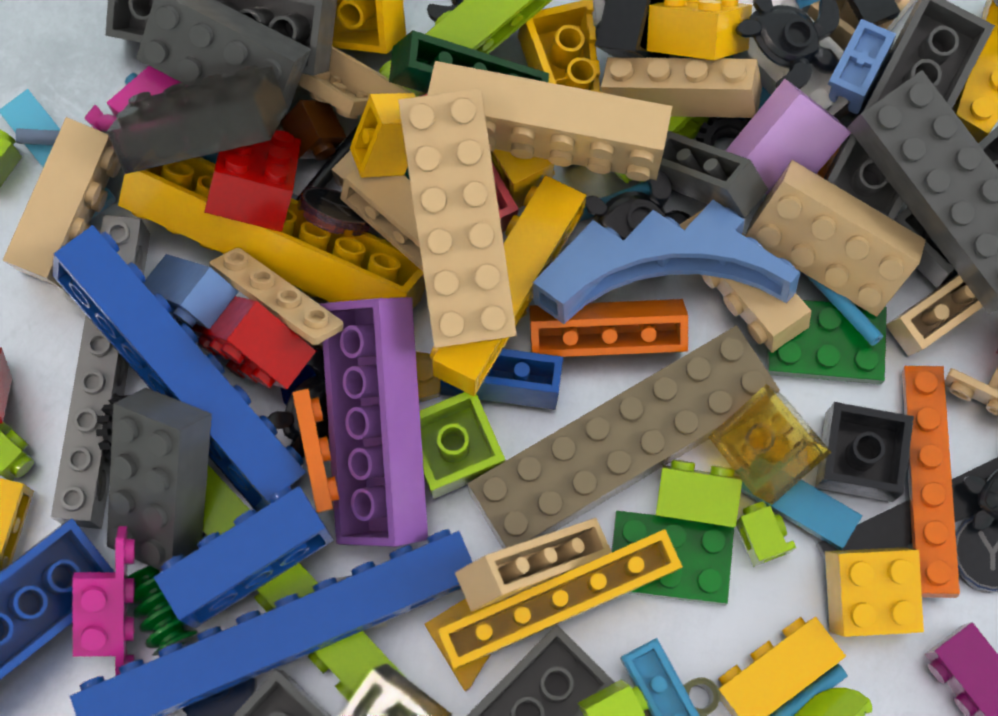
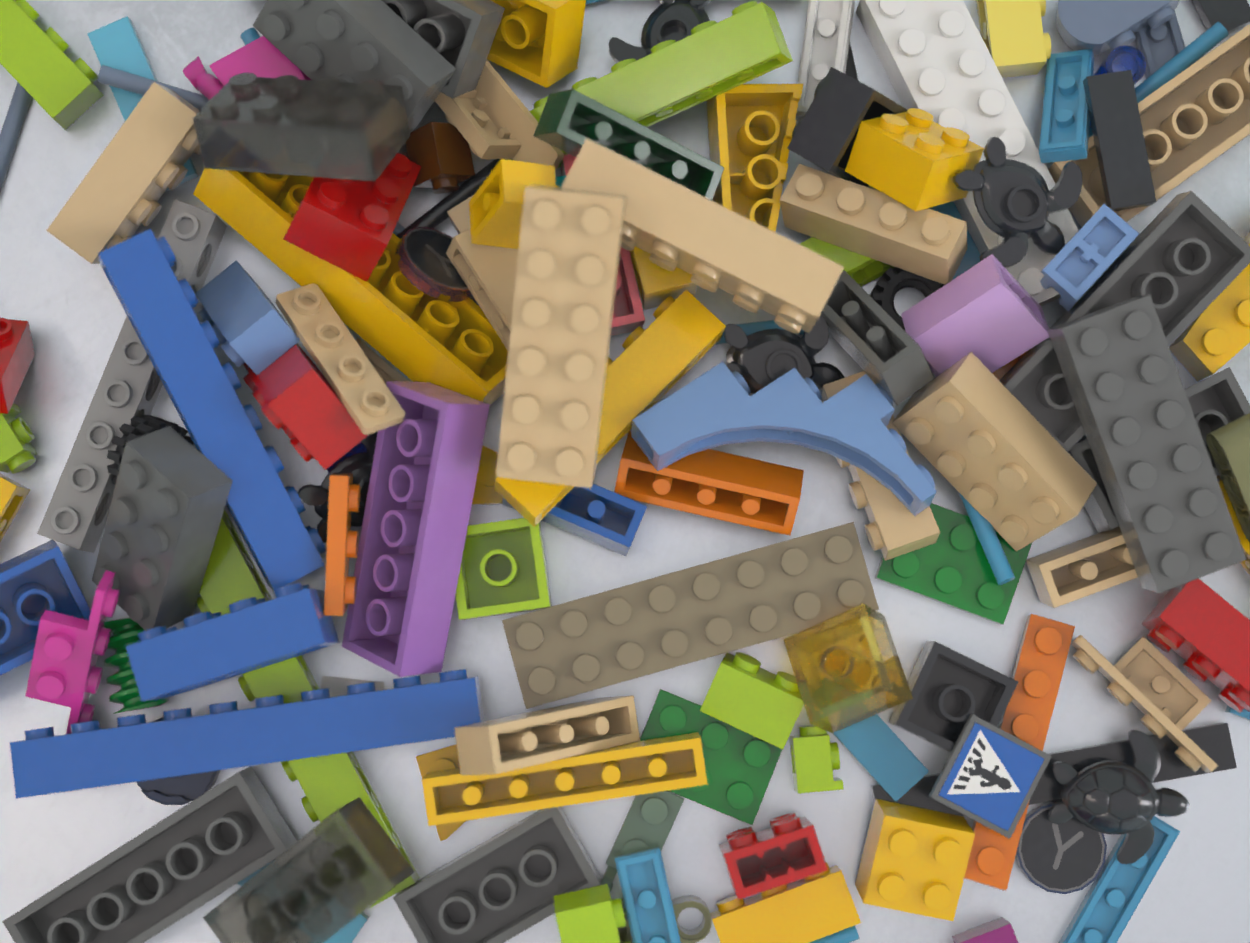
camera: 15 degrees right, 10 degrees up
none -> sand green hinge [601,790,684,914]
none -> red brick [719,812,828,900]
none -> piece [929,714,1052,839]

